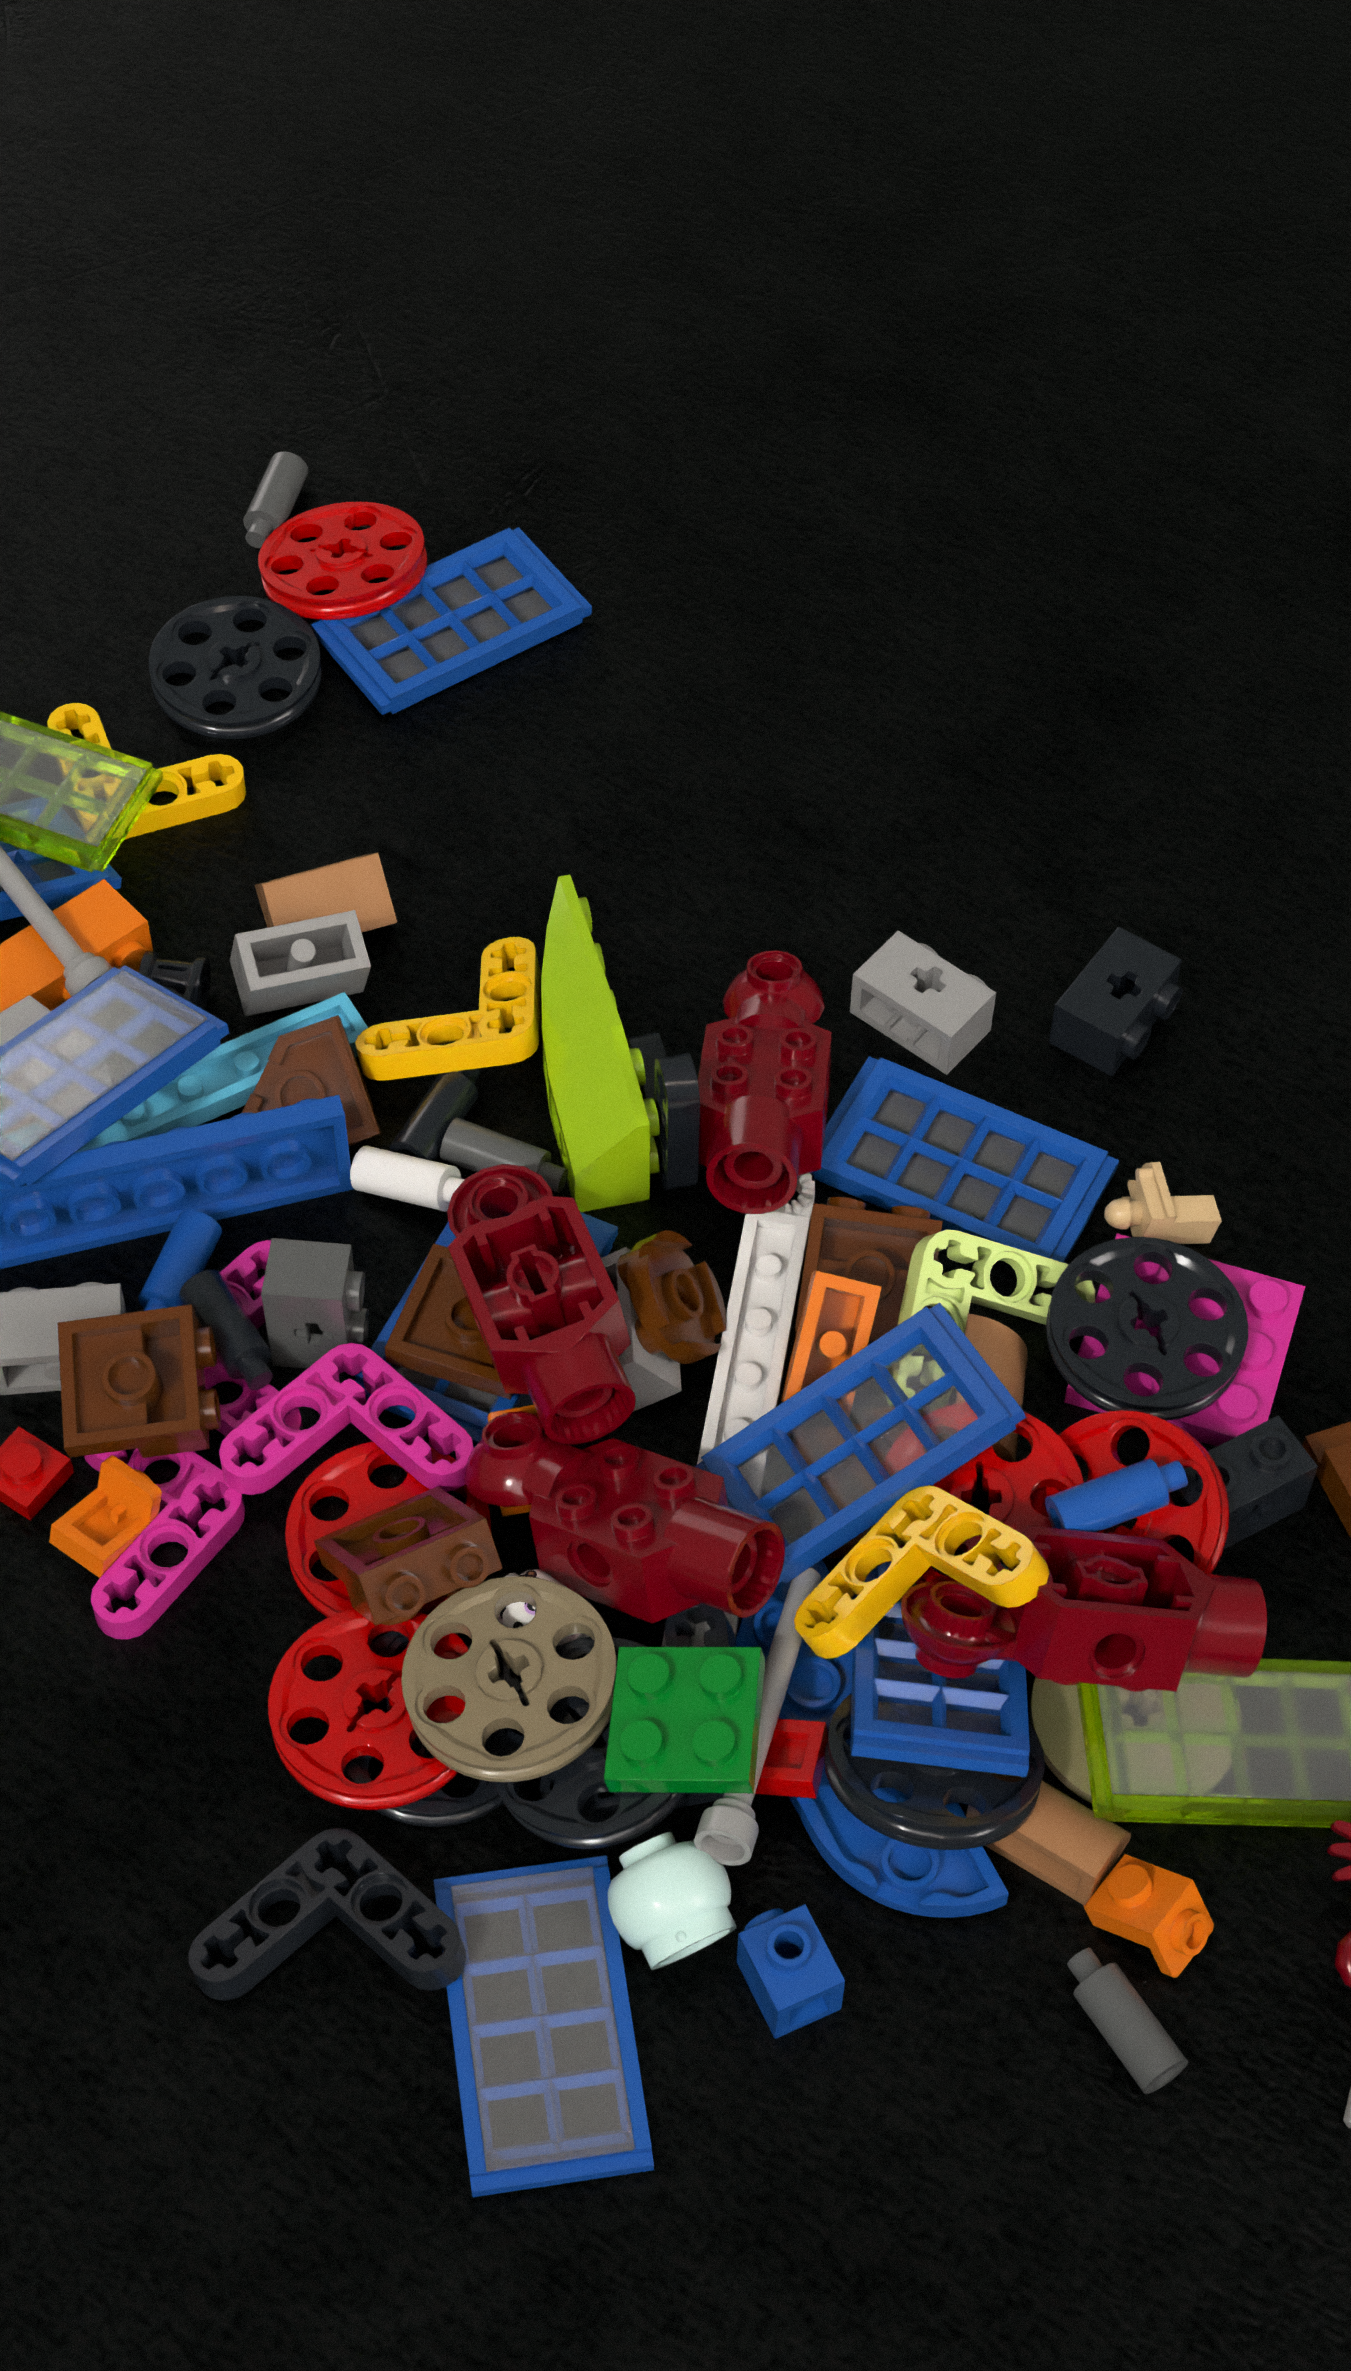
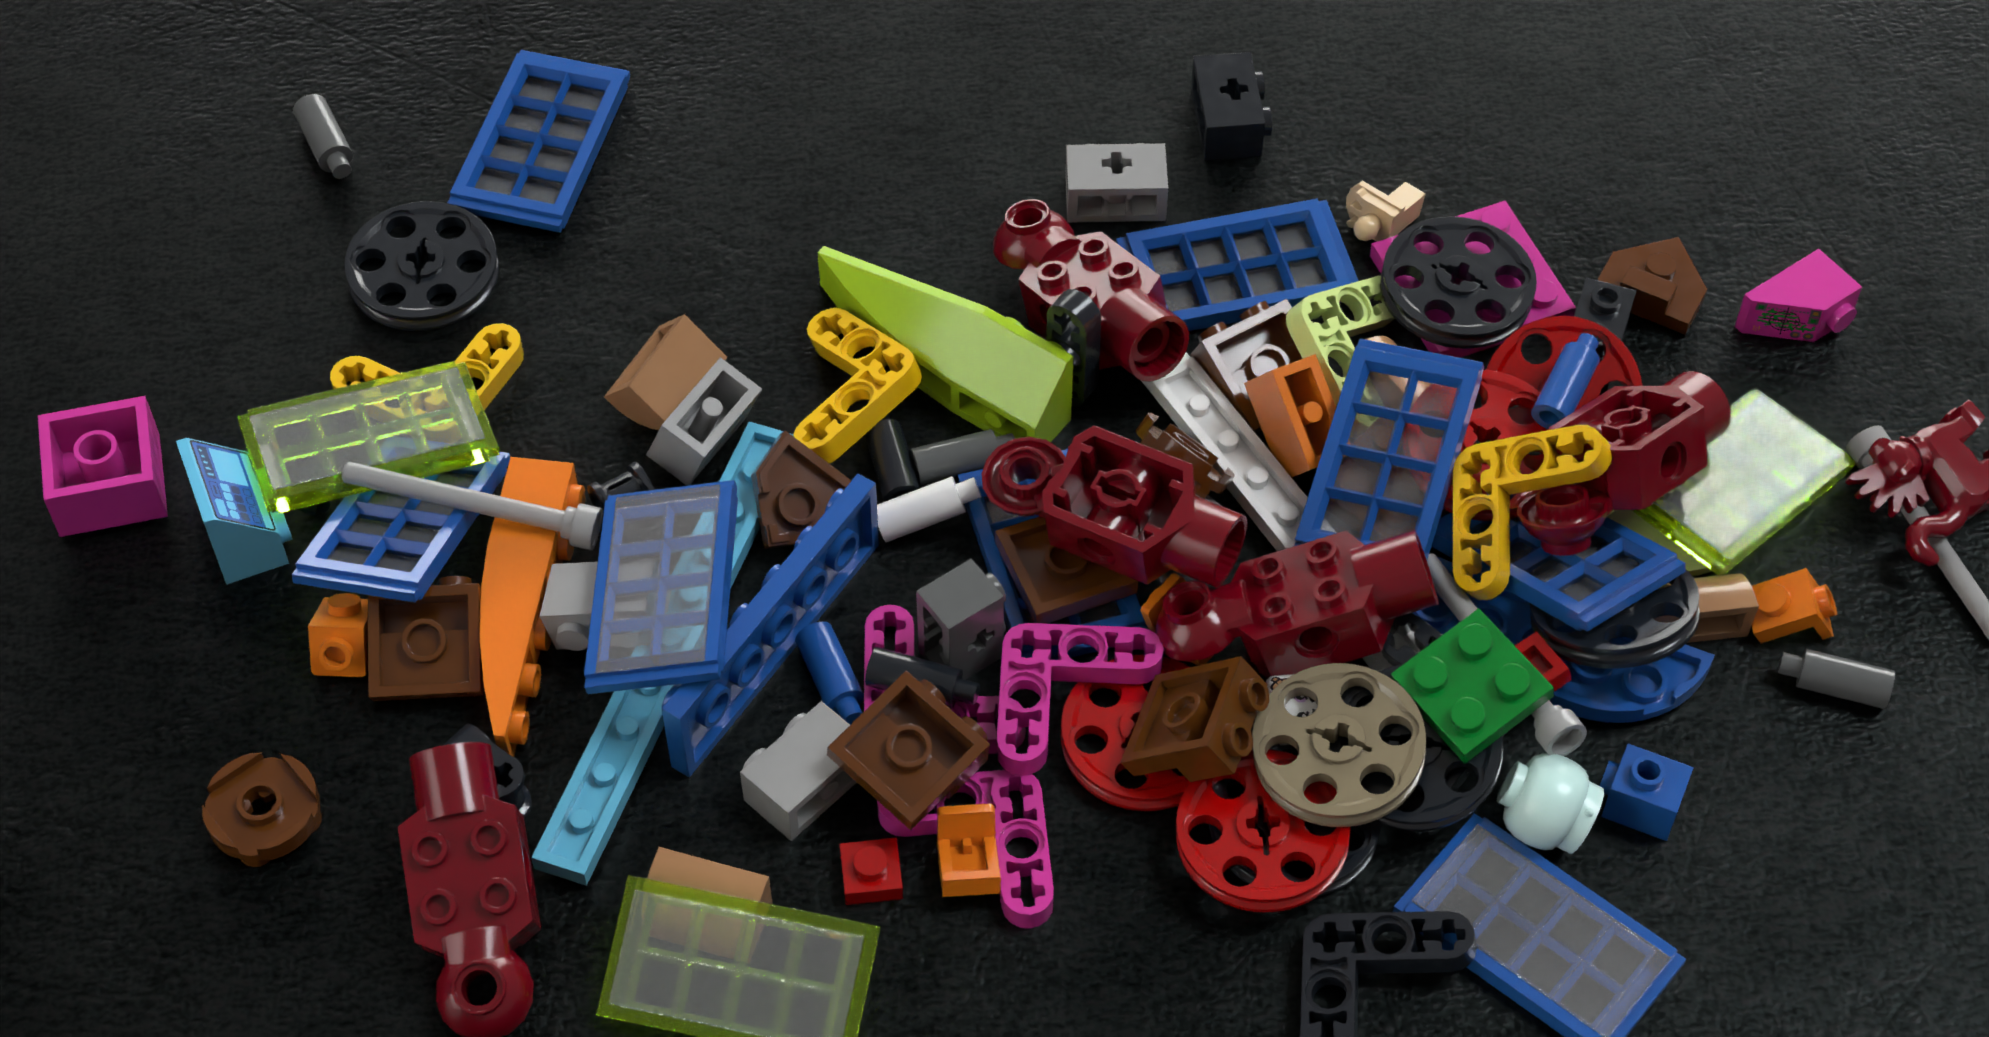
camera: 40 degrees left, 0 degrees up
red wedge [258,502,427,620] -> none

